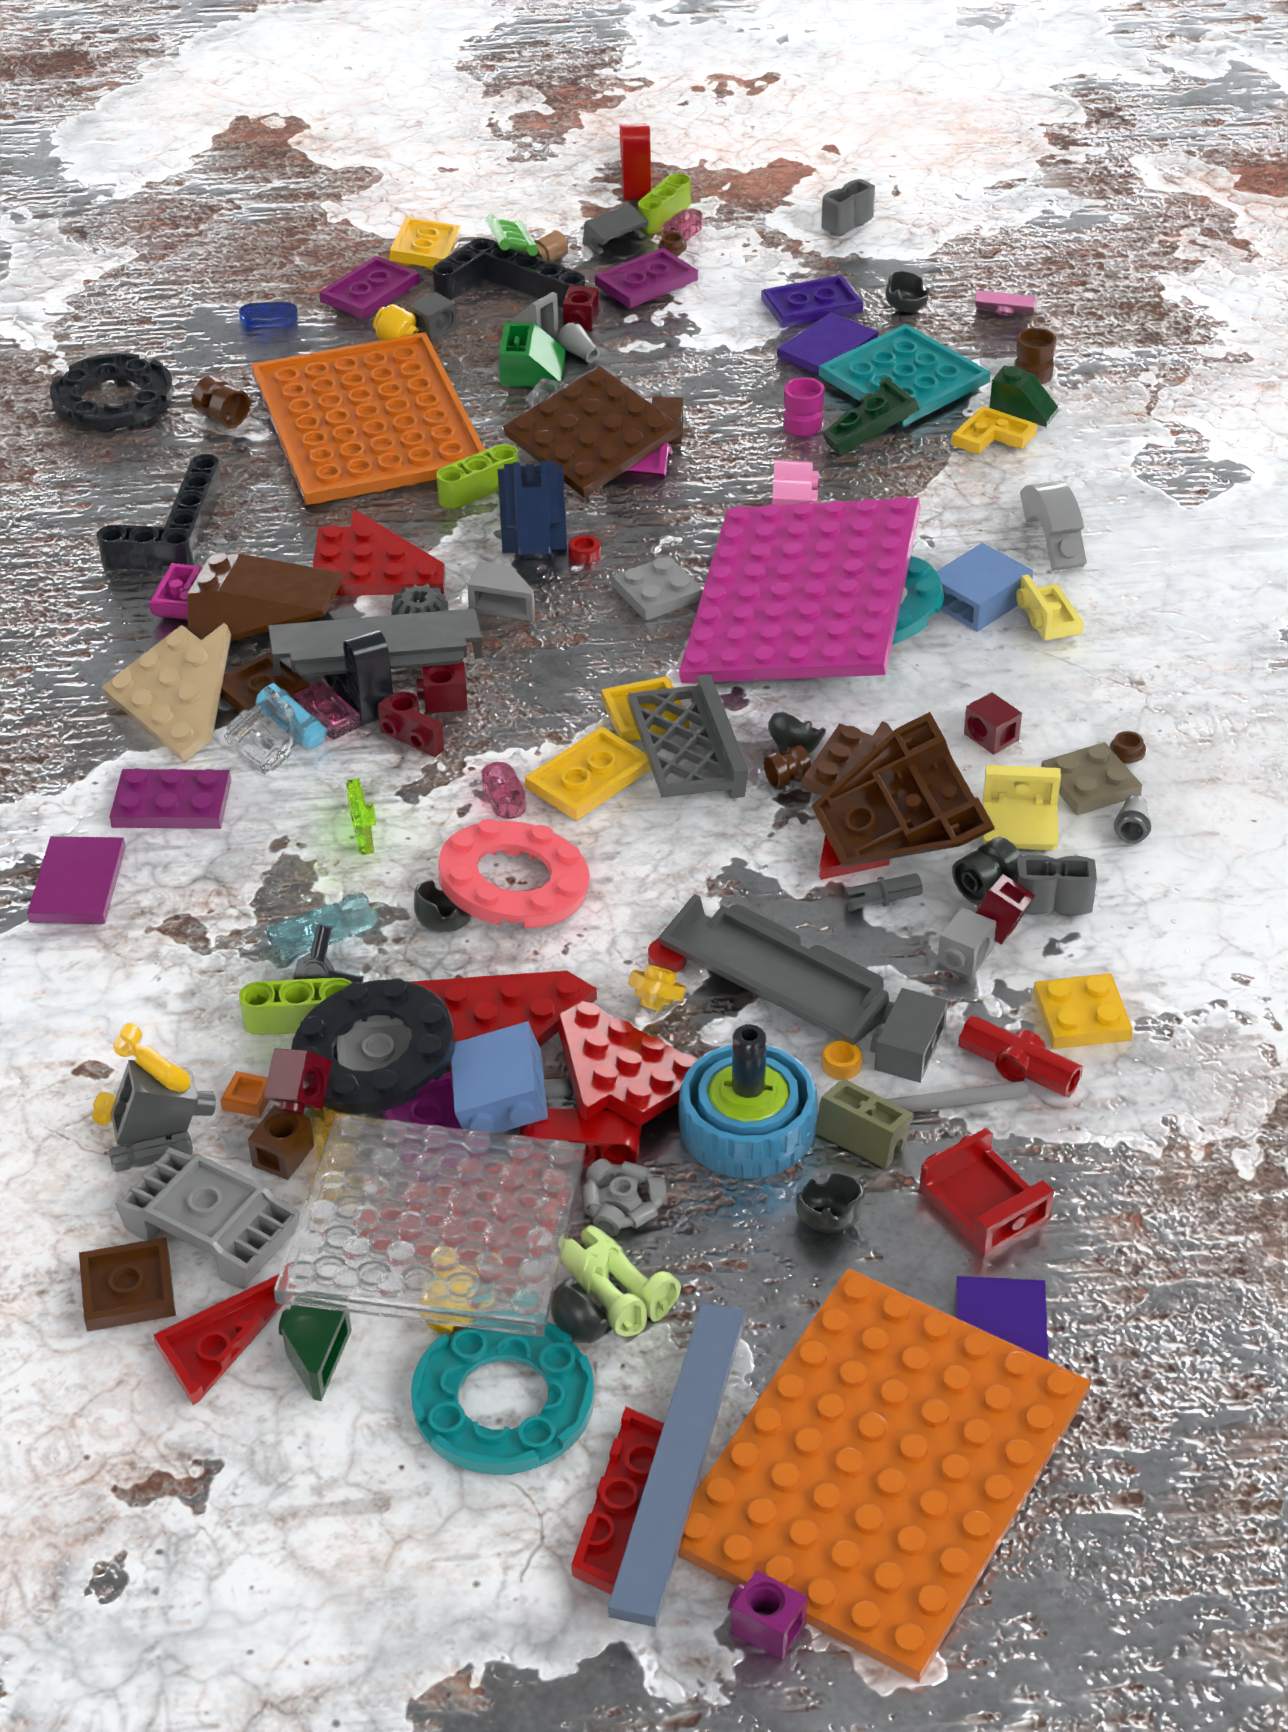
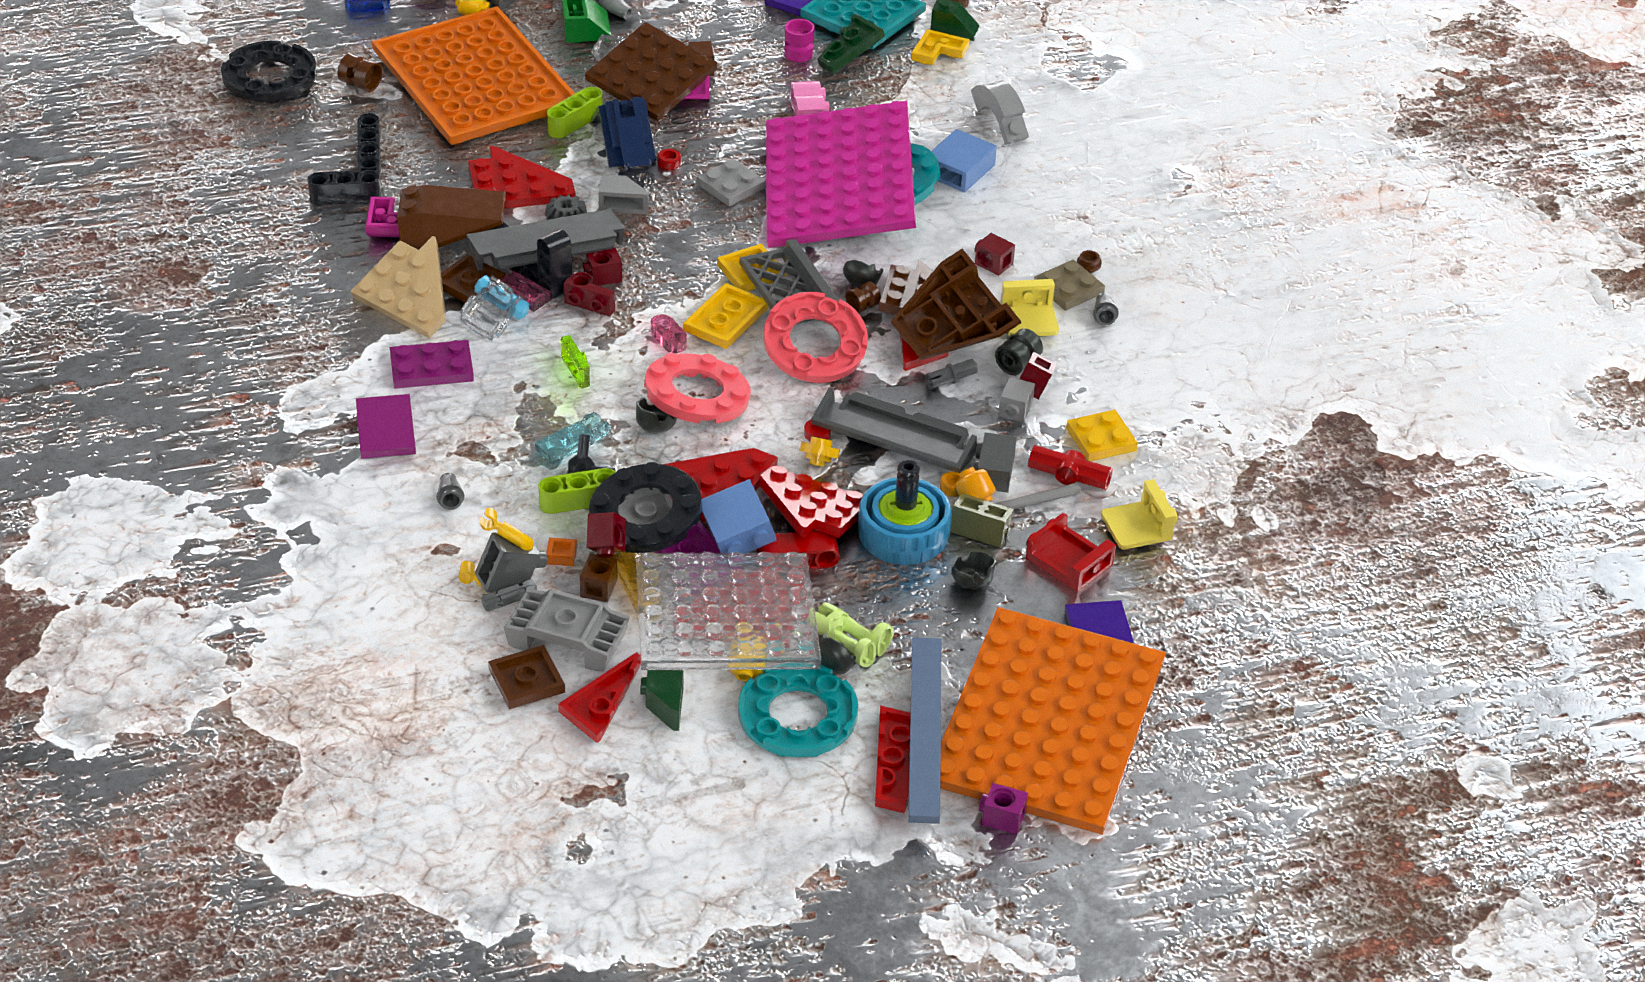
camera: 15 degrees left, 0 degrees up
light grey piece [581,1159,667,1236] -> none
dark grey brick [1015,855,1097,916] -> none
light yellow bracket [1016,574,1084,641] -> none
none -> dark grey cone [437,473,465,510]
none -> coral plate [763,292,868,383]
none -> light orange head [955,467,996,502]
none -> light yellow bracket [1101,479,1177,550]

